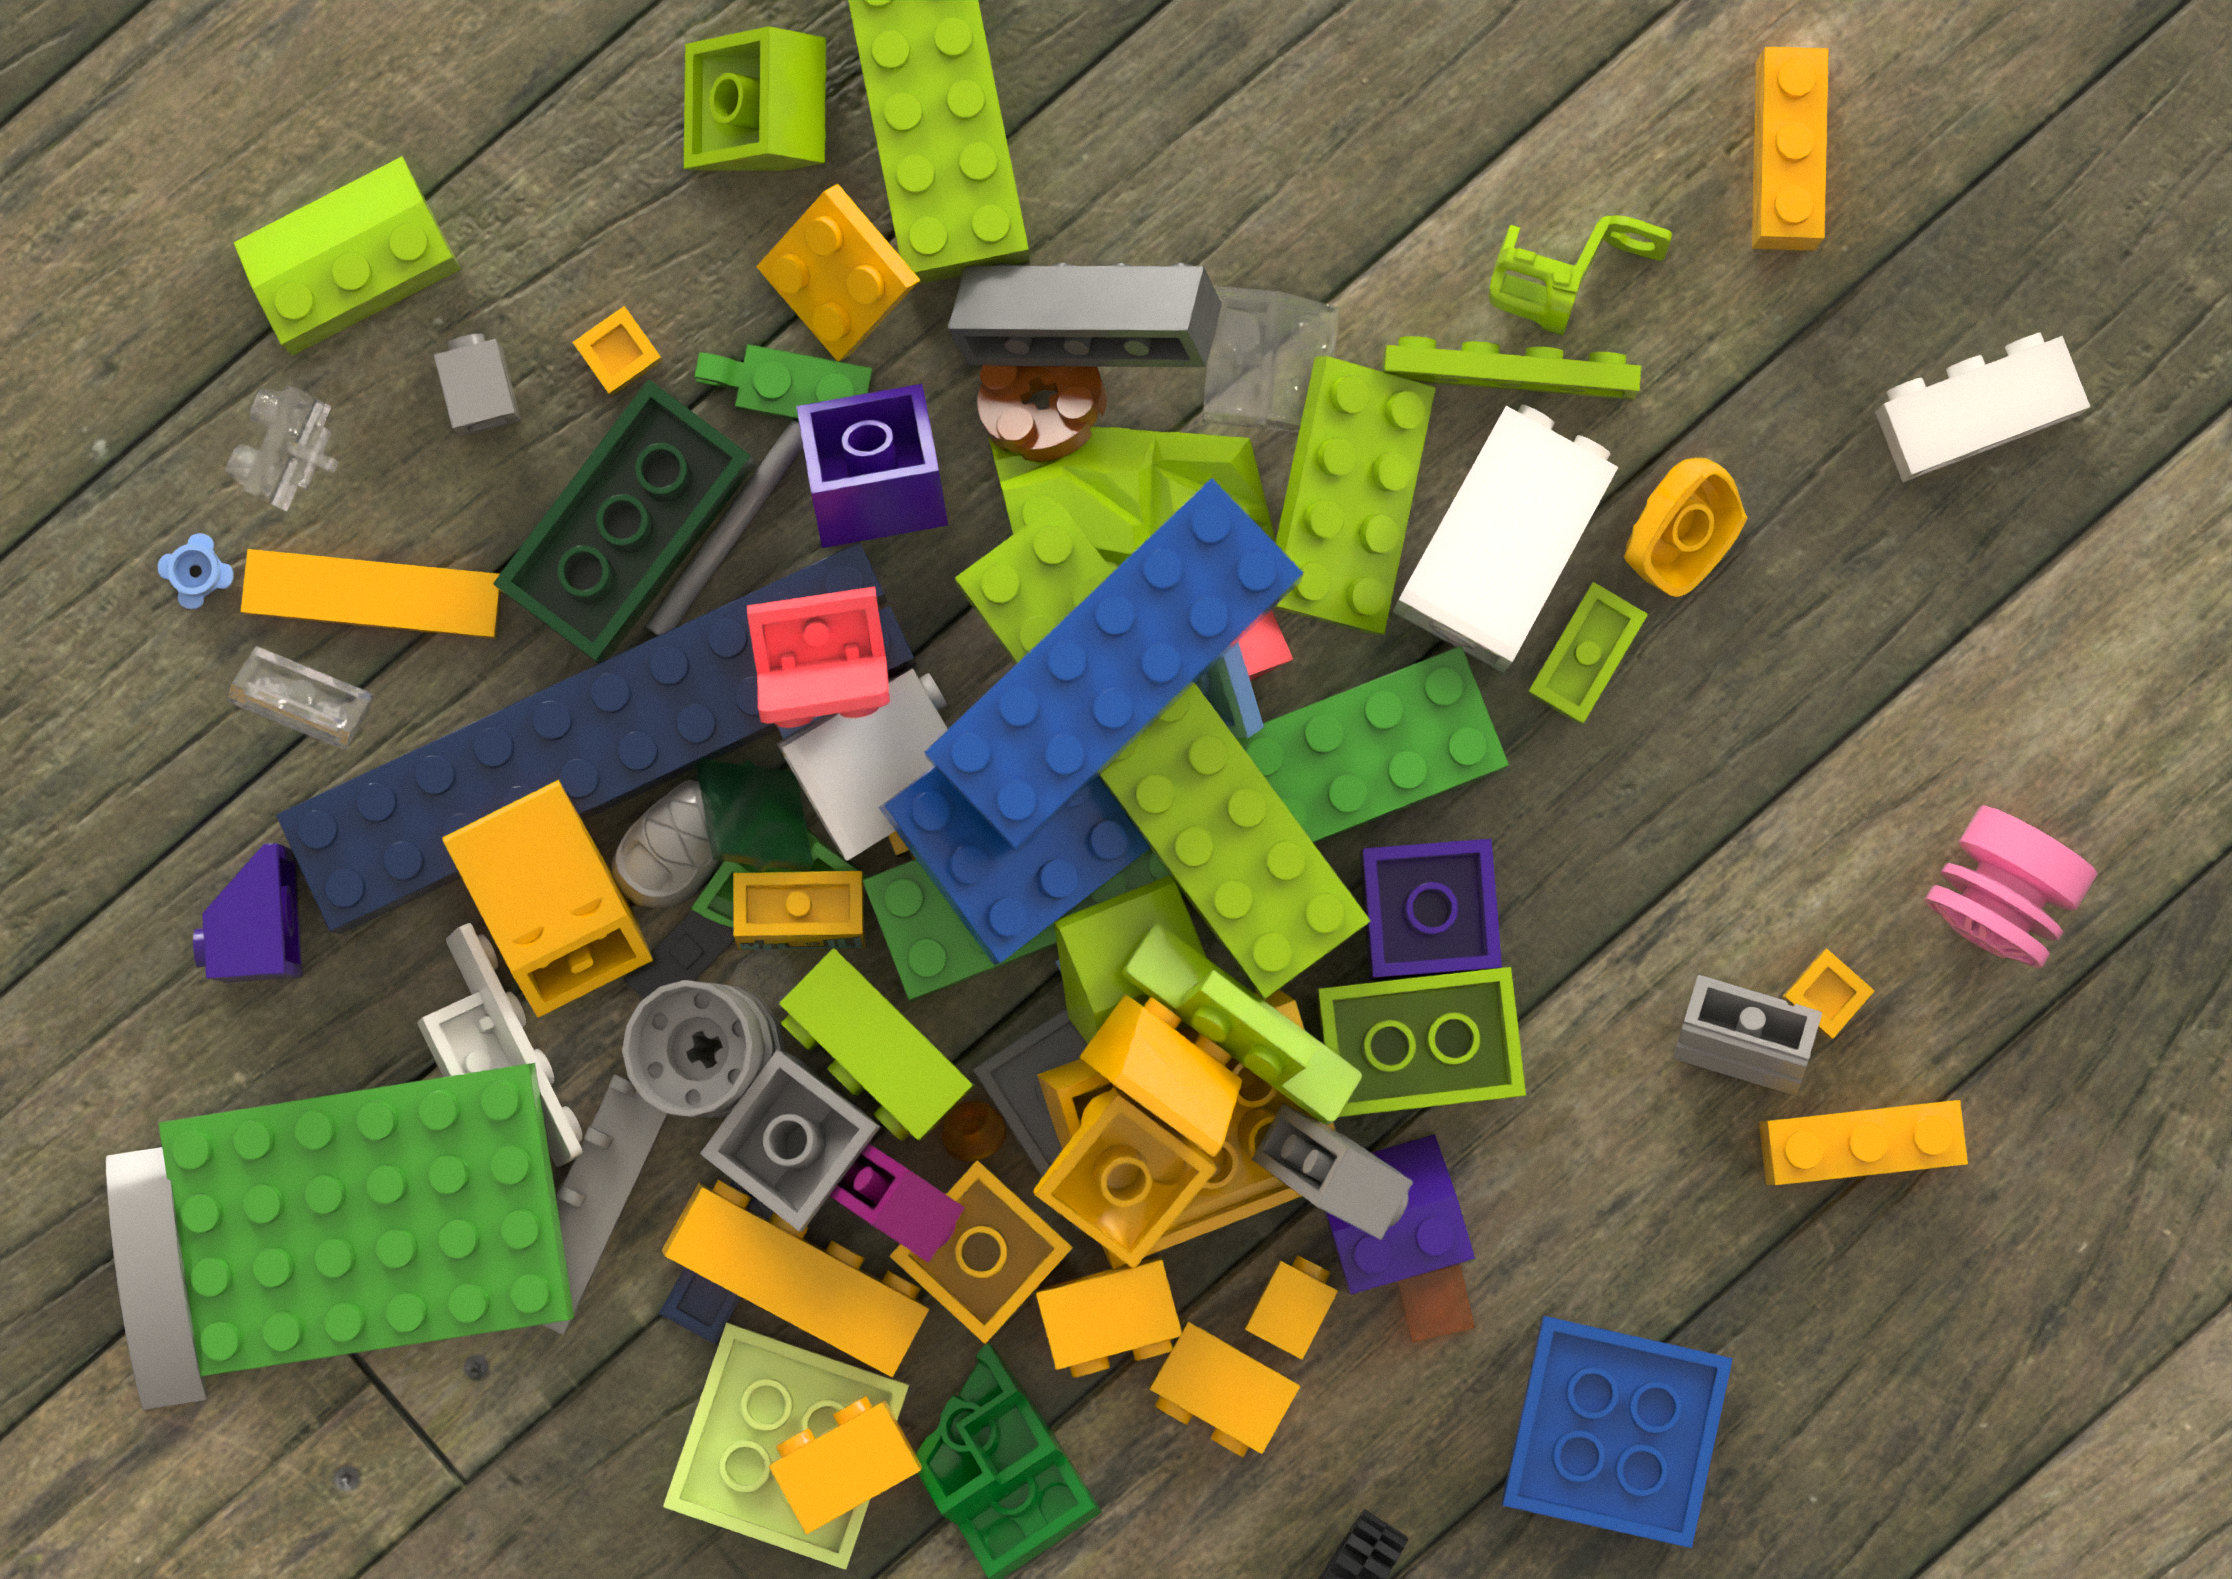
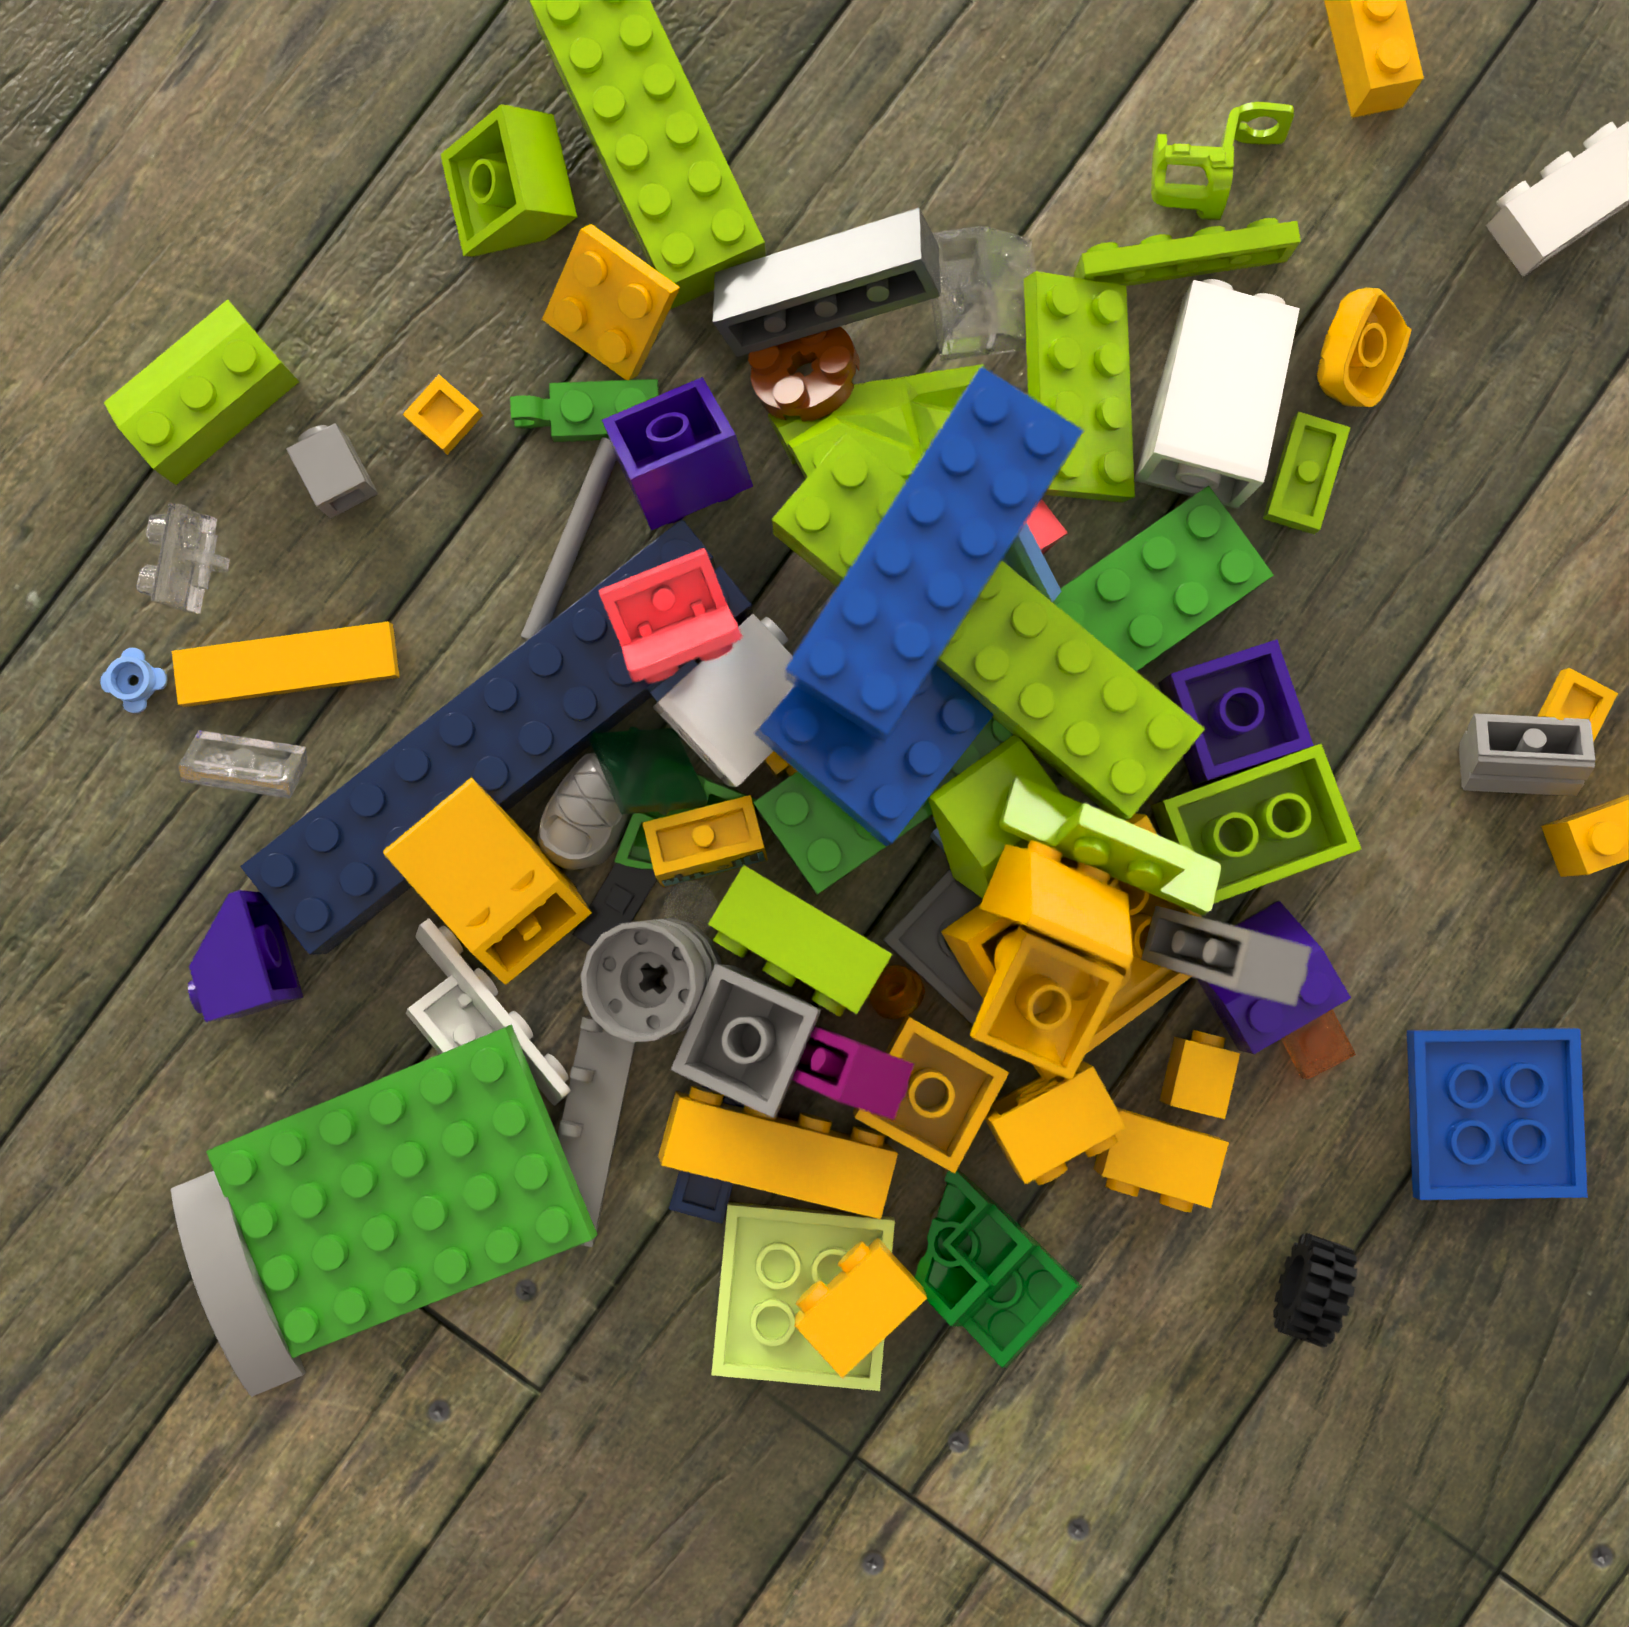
camera: 15 degrees left, 0 degrees up
dark green brick [493,379,755,664] -> none

